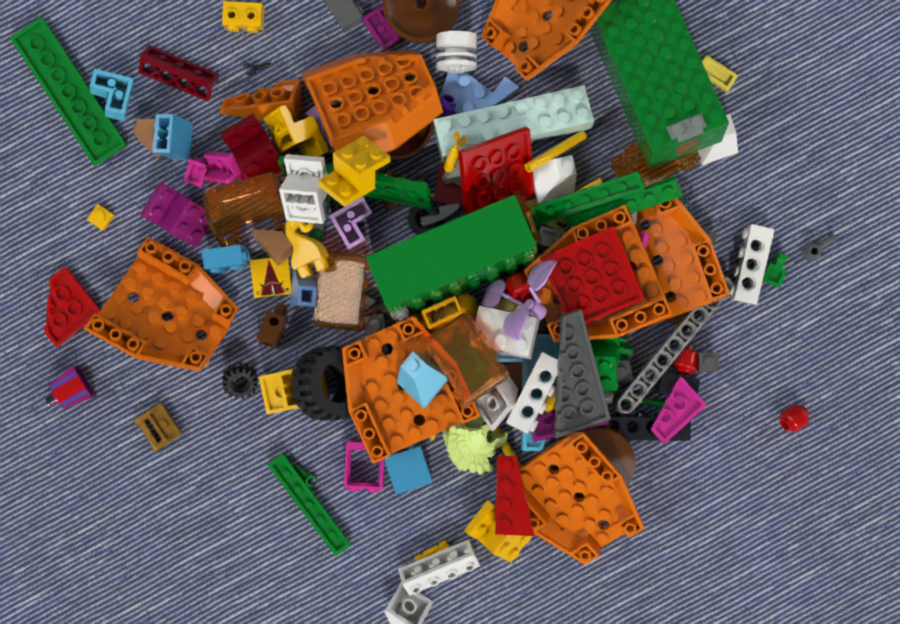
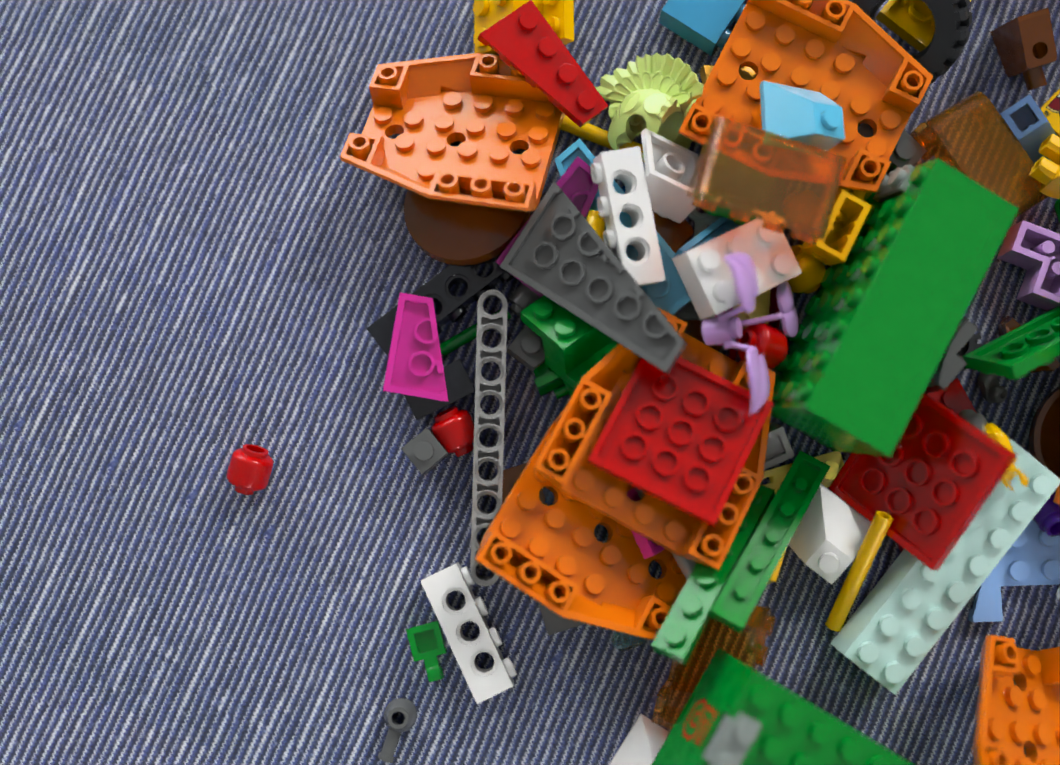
camera: 145 degrees right, 5 degrees down
pearl gold plate [516,194,542,243] -> none

